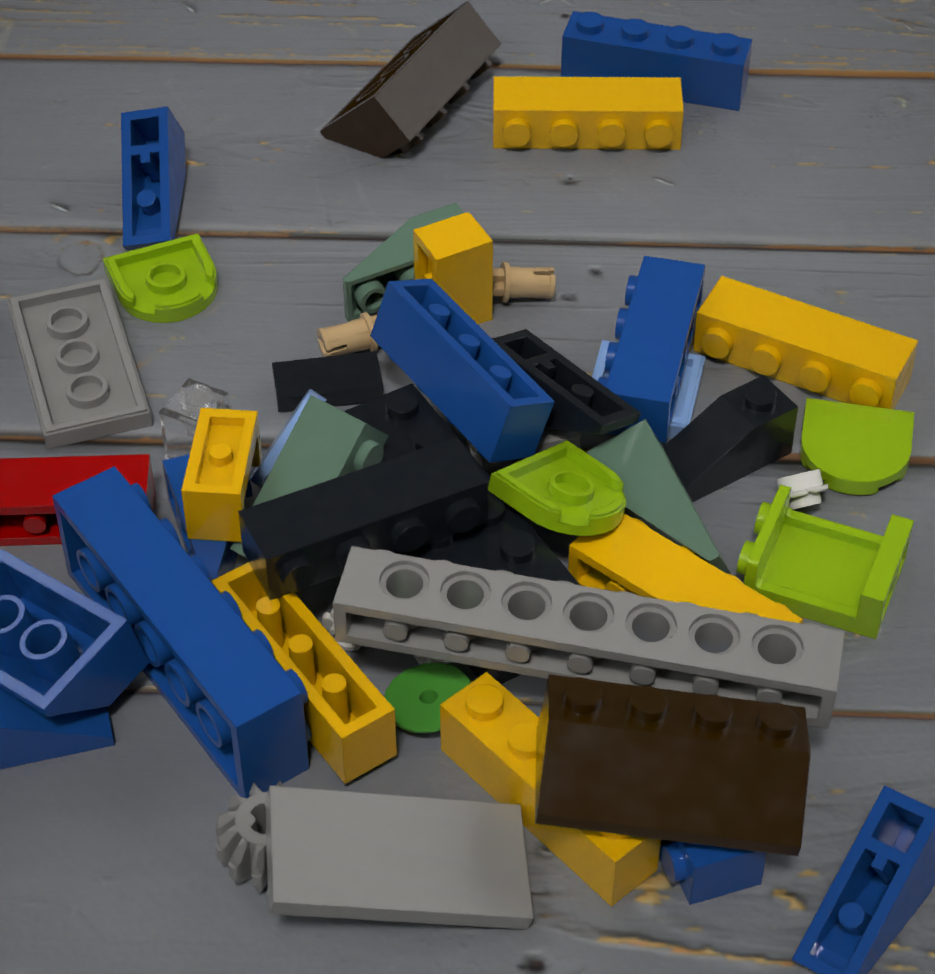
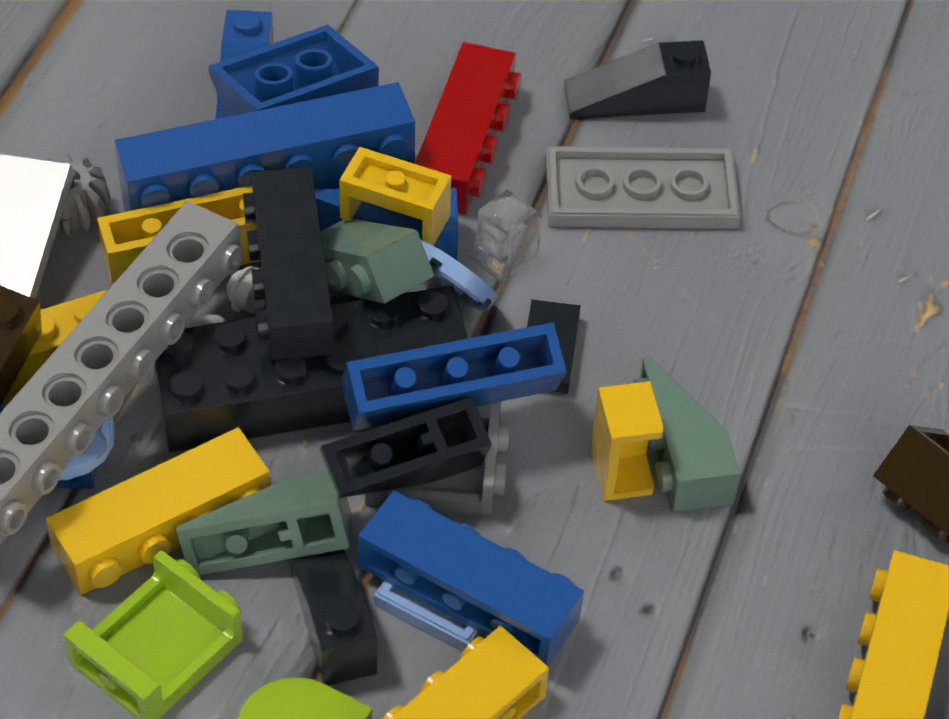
camera: 105 degrees right, 5 degrees up
lime tile [103,234,218,323] -> none
blue slope [121,106,186,250] -> none
tan axle [317,312,378,357] -> none
lime tile [488,440,626,536] -> none
tan axle [493,262,555,303] -> none
white plate [774,469,828,510] -> none

